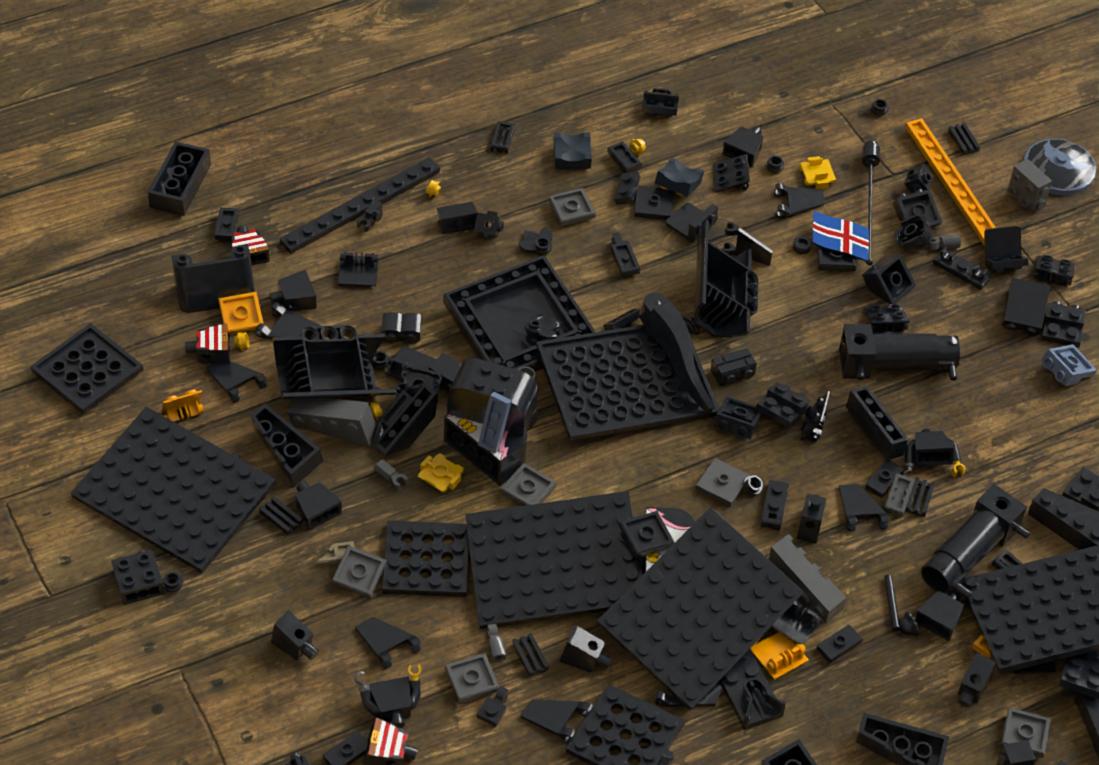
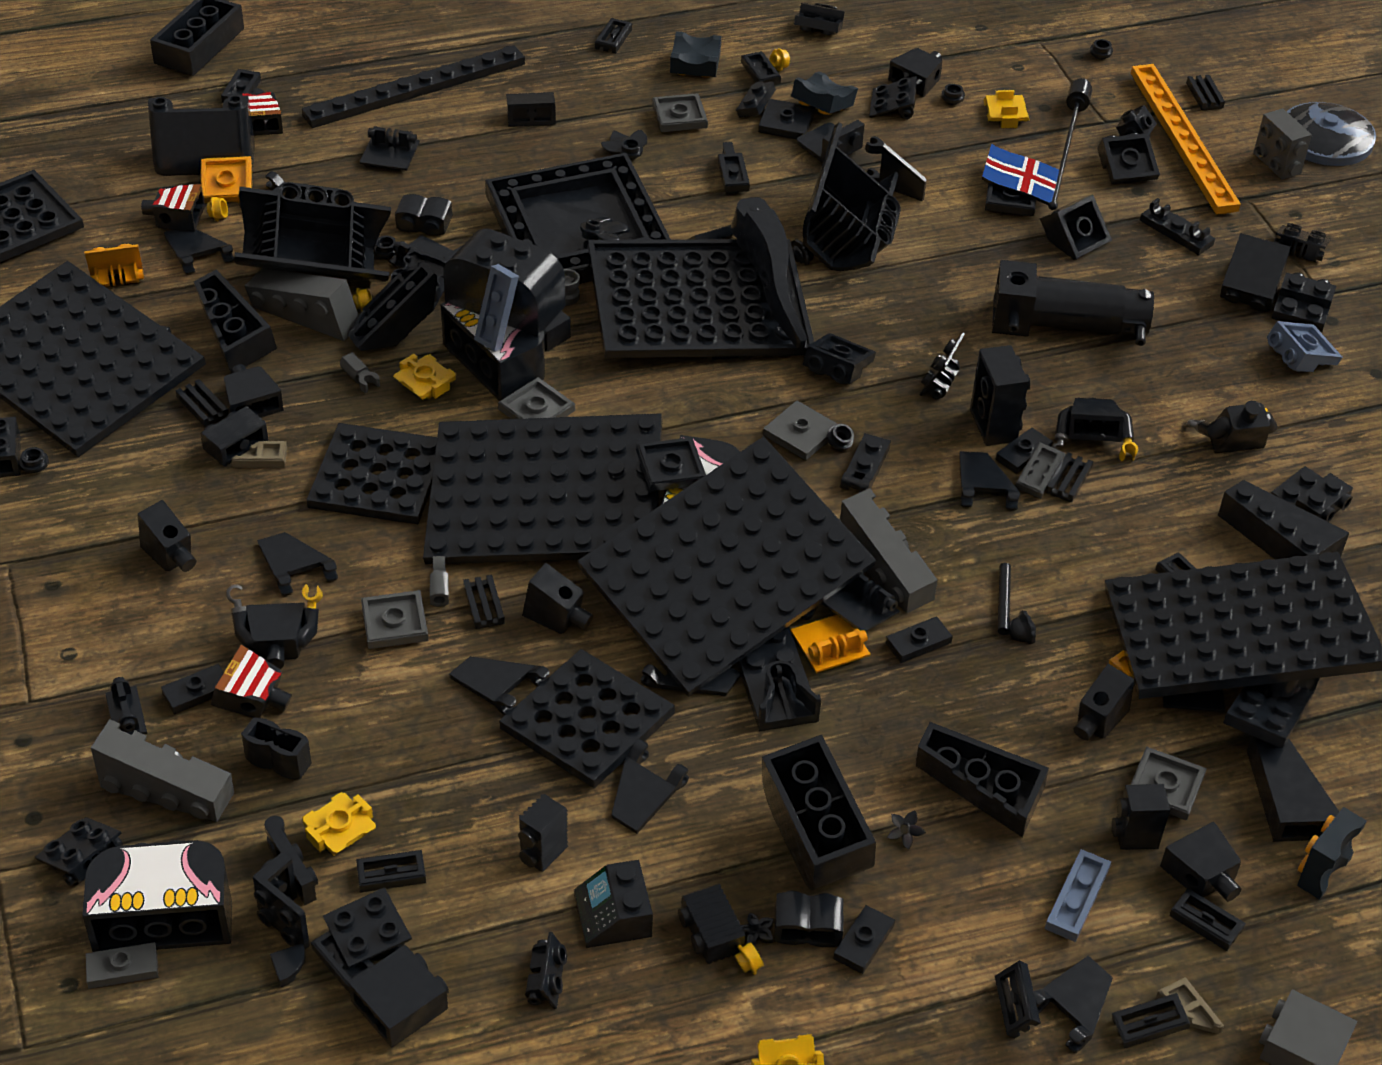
camera: 10 degrees right, 5 degrees down
black torso [269,270,317,311] -> none
dark grey plate [332,545,387,599] -> none
black plate [357,200,383,232] -> none
yellow plate [425,180,441,197] -> none
black brick [474,210,504,238] -> none
black plate [477,686,508,727] -> none
black brick [710,348,757,386] -> none
black plate [755,382,810,428] -> none
black flag [774,183,824,218] -> none
black tile [793,236,812,254] -> none
black torso [797,494,826,543] -> none
black brick [845,386,909,460] -> none
black hinge [864,304,910,333] -> none
black cylinder [894,215,933,252] -> none
black torso [915,590,964,641] -> none
black piece [921,484,1030,599] -> none
dark grey bar [928,234,961,250] -> none
black bracket [984,226,1029,272] -> none
none -> black brick [200,406,268,467]
none -> black brick [970,345,1030,446]
none -> black torso [1187,400,1278,454]

